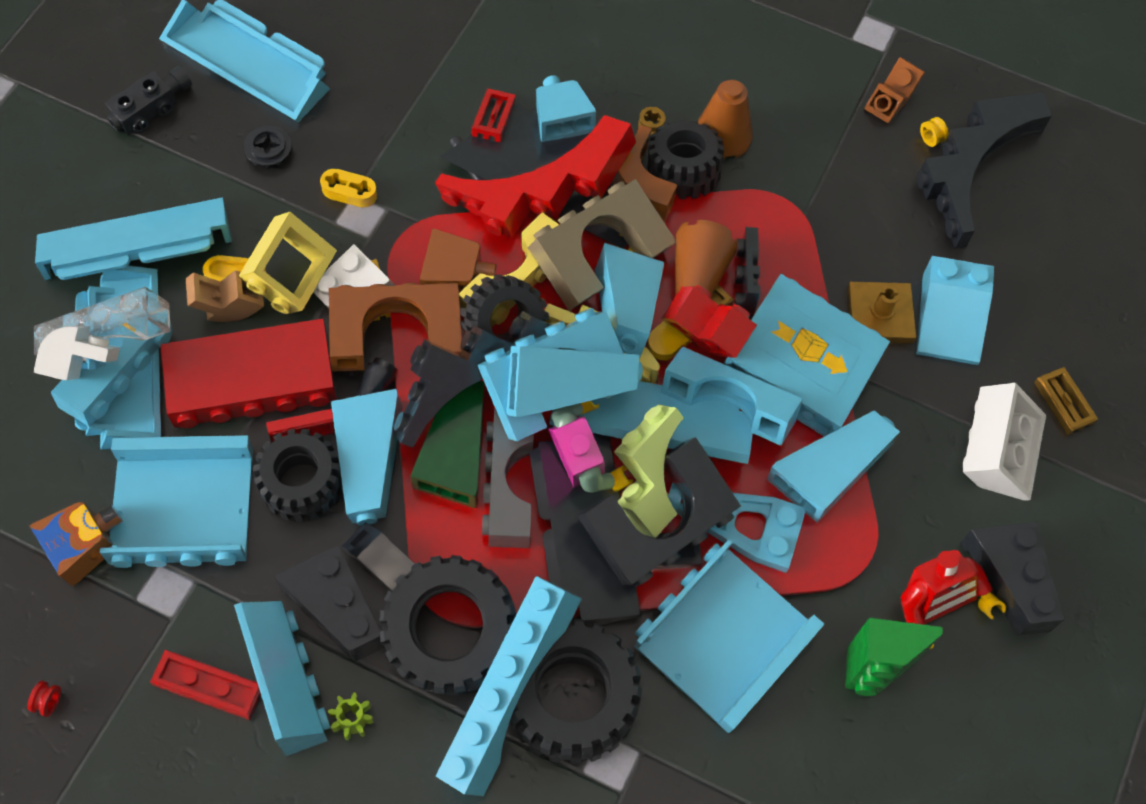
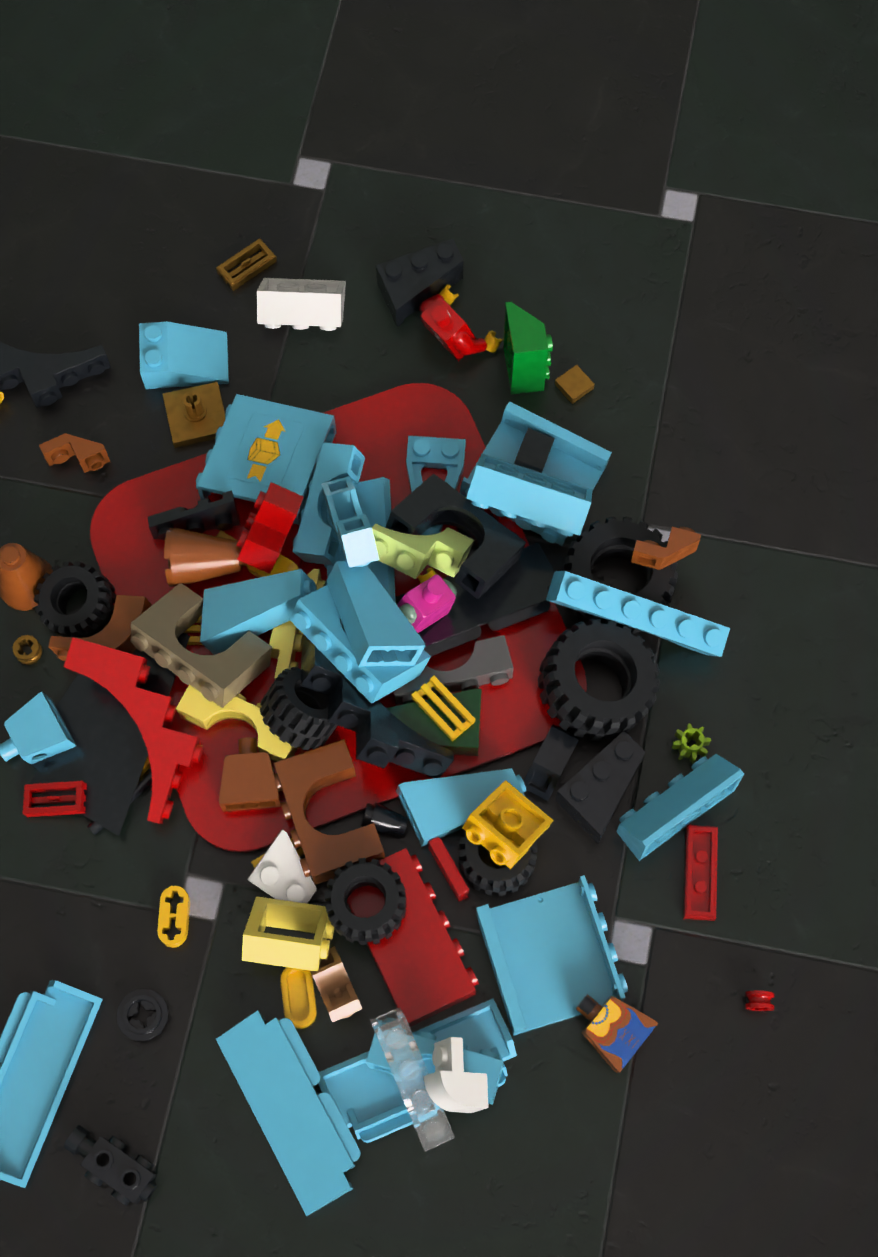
camera: 100 degrees left, 5 degrees up
medium azure slope [767,411,900,523] -> none
none -> dark orange slope [39,433,110,473]
none -> medium azure arch [321,476,379,568]
none -> black tyre [325,858,406,945]
none -> yellow tile [411,675,475,742]
none -> yellow plate [462,780,554,869]
none -> medium azure slope [466,454,593,537]
none -> black slope [514,427,555,473]
none -> pearl gold tile [555,365,595,404]
none -> dark orange slope [631,526,702,570]

